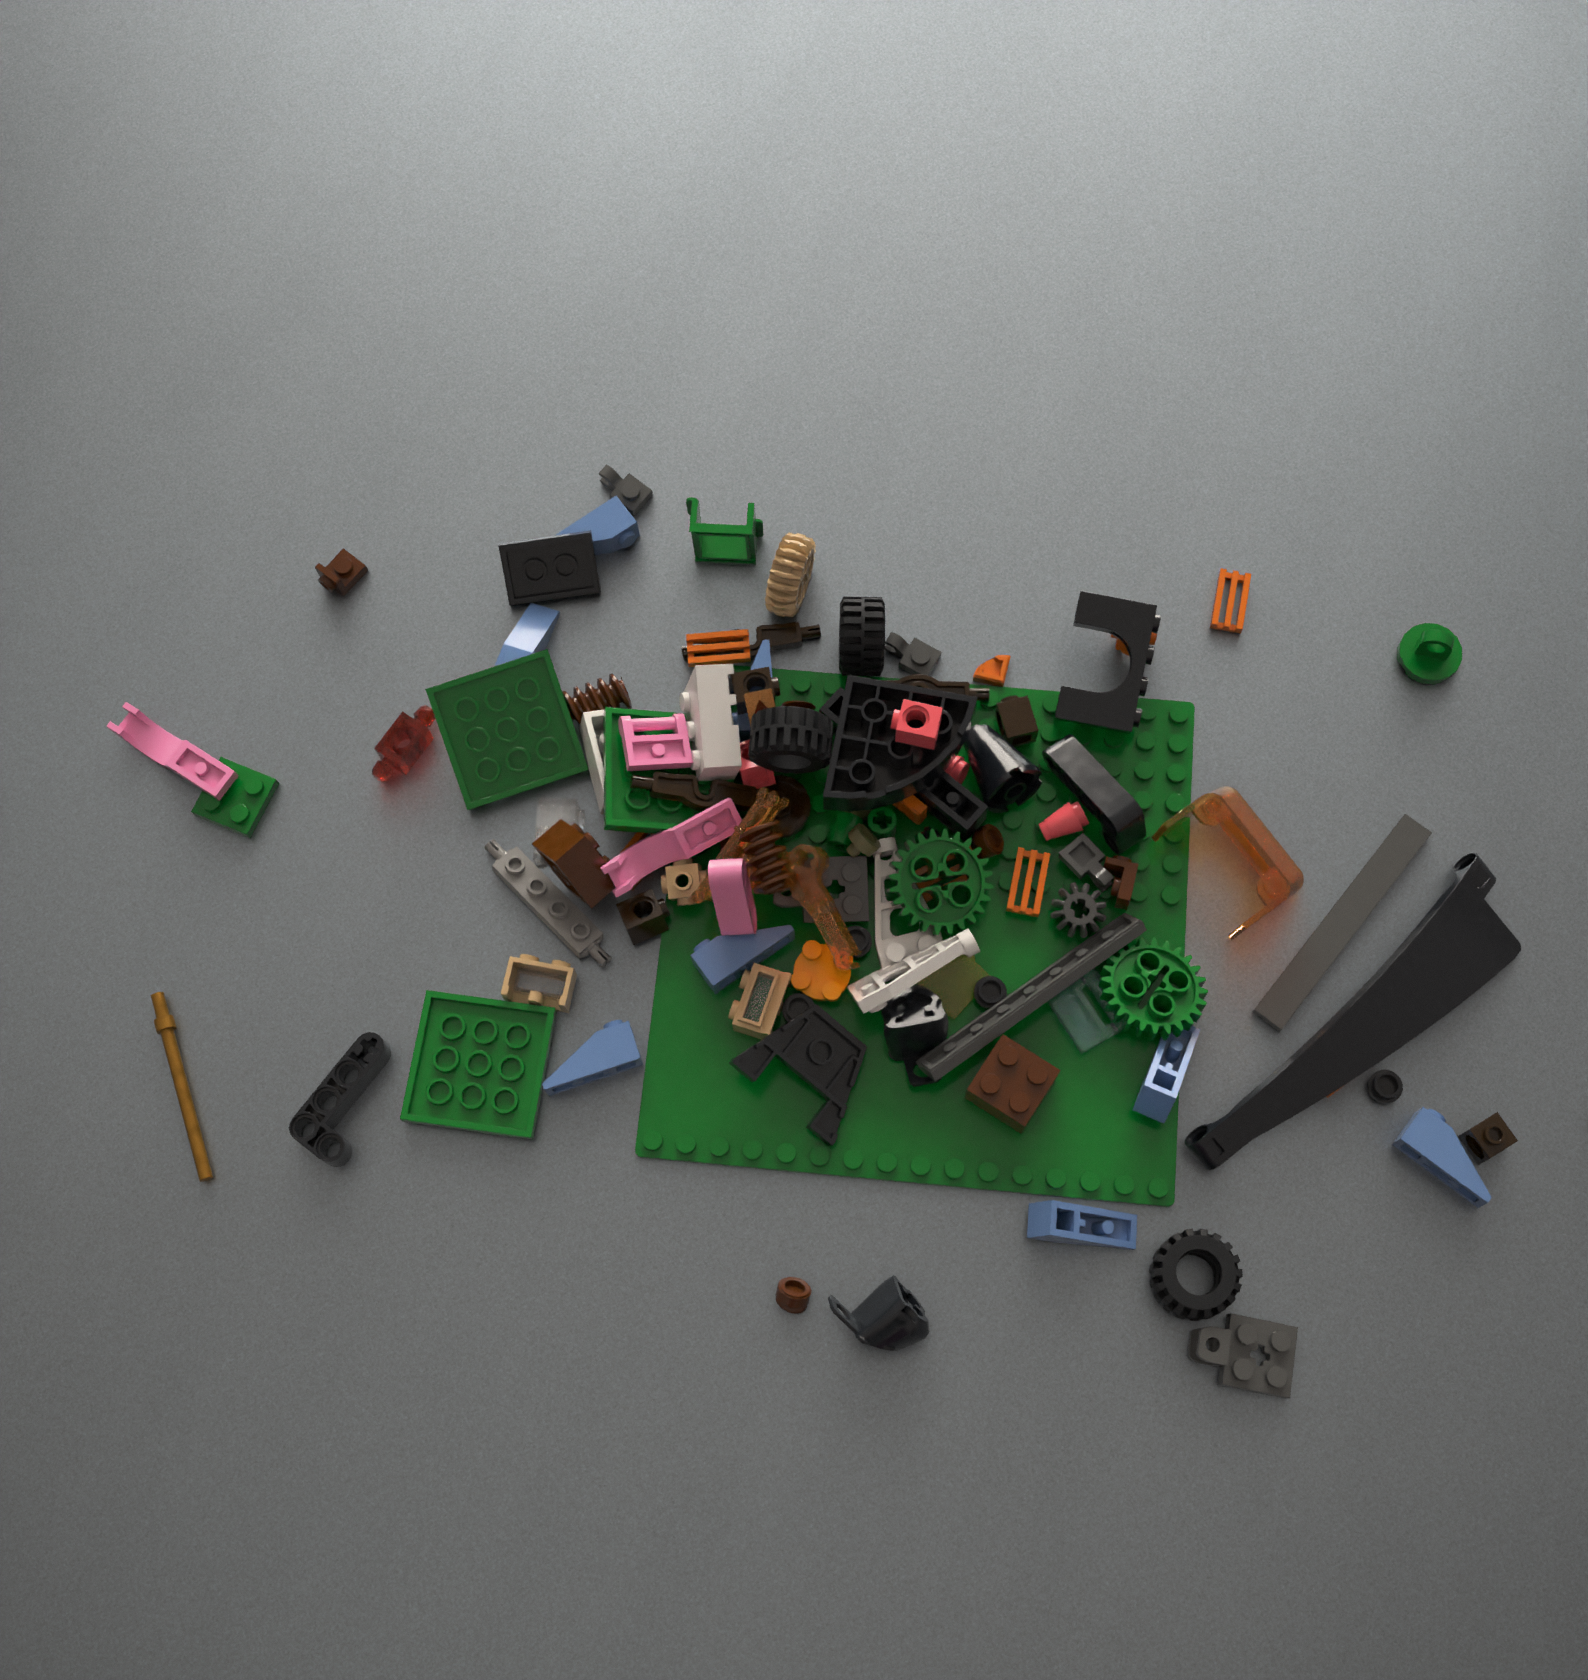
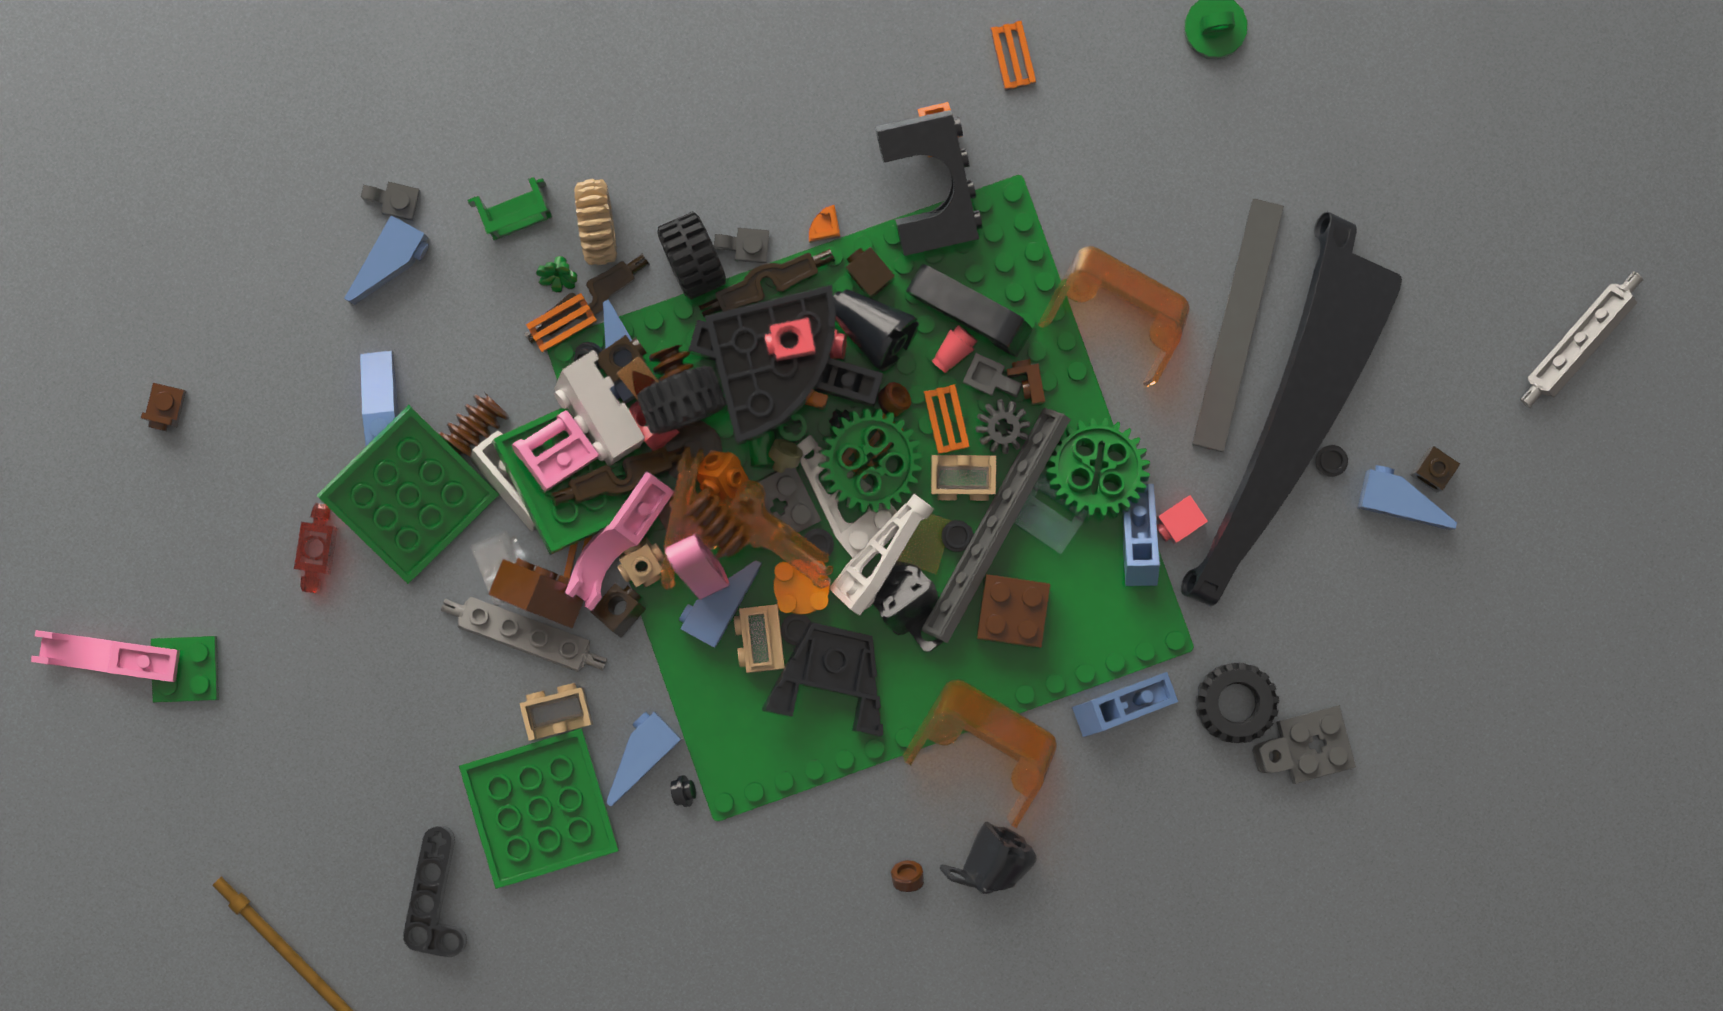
camera: 30 degrees left, 15 degrees up
black tile [499,530,601,606] -> none
none -> green plant [536,256,577,293]
none -> black plate [670,775,696,807]
none -> orange brick [694,450,750,504]
none -> clear orange windscreen [903,680,1057,828]
none -> window [931,455,996,501]
none -> coral brick [1156,495,1208,544]

